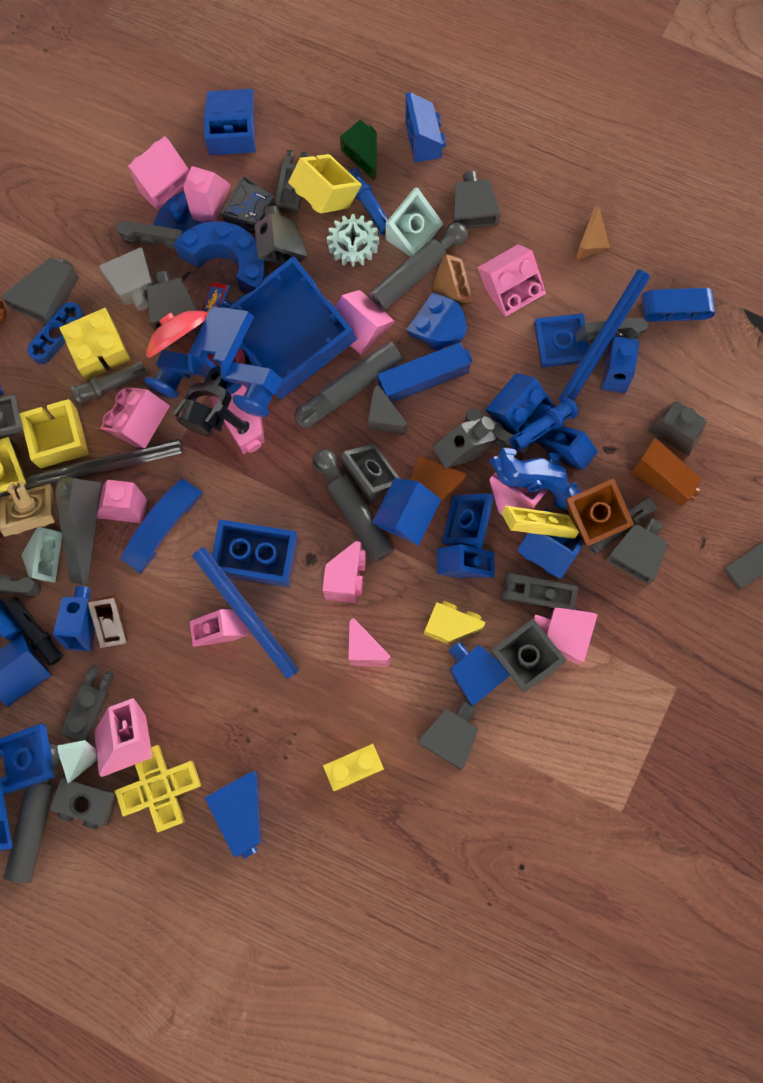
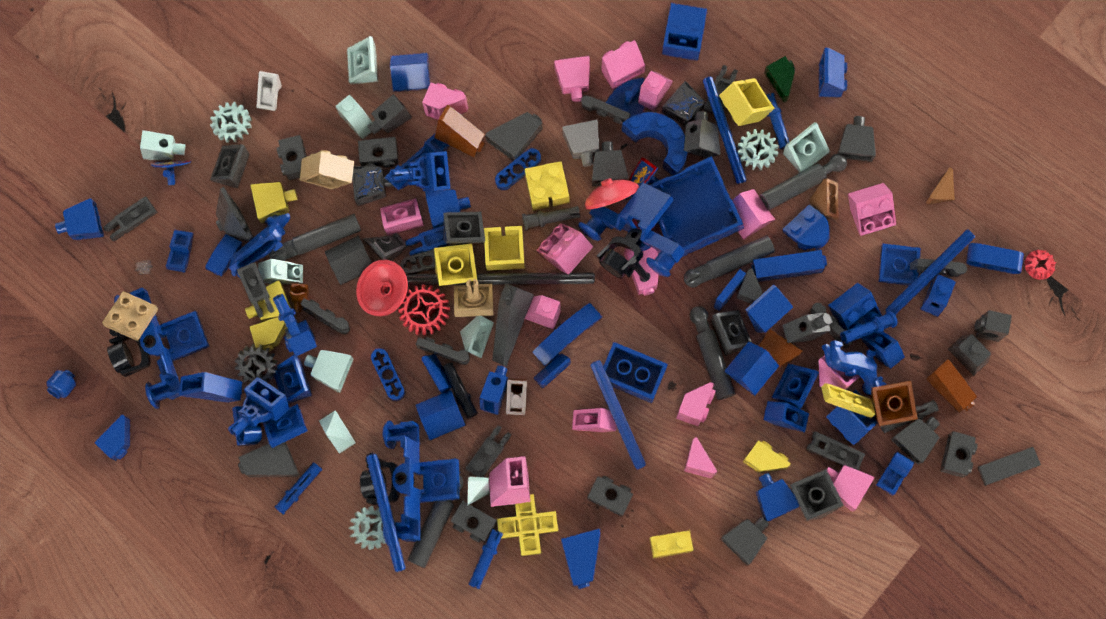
camera: 15 degrees right, 0 degrees up
none -> blue pin [468,529,503,589]
none -> blue slope [534,353,571,388]
none -> bright pink torso [554,56,590,102]
none -> dark grey brick [587,476,633,517]
none -> blue axle [703,77,746,184]
none -> blue tile [714,269,746,312]
none -> blue slope [745,284,793,333]
none -> blue plate [876,452,914,496]
none -> dark grey brick [940,431,977,478]
none -> dark grey brick [974,310,1012,342]
none -> coral gear [1024,249,1056,280]

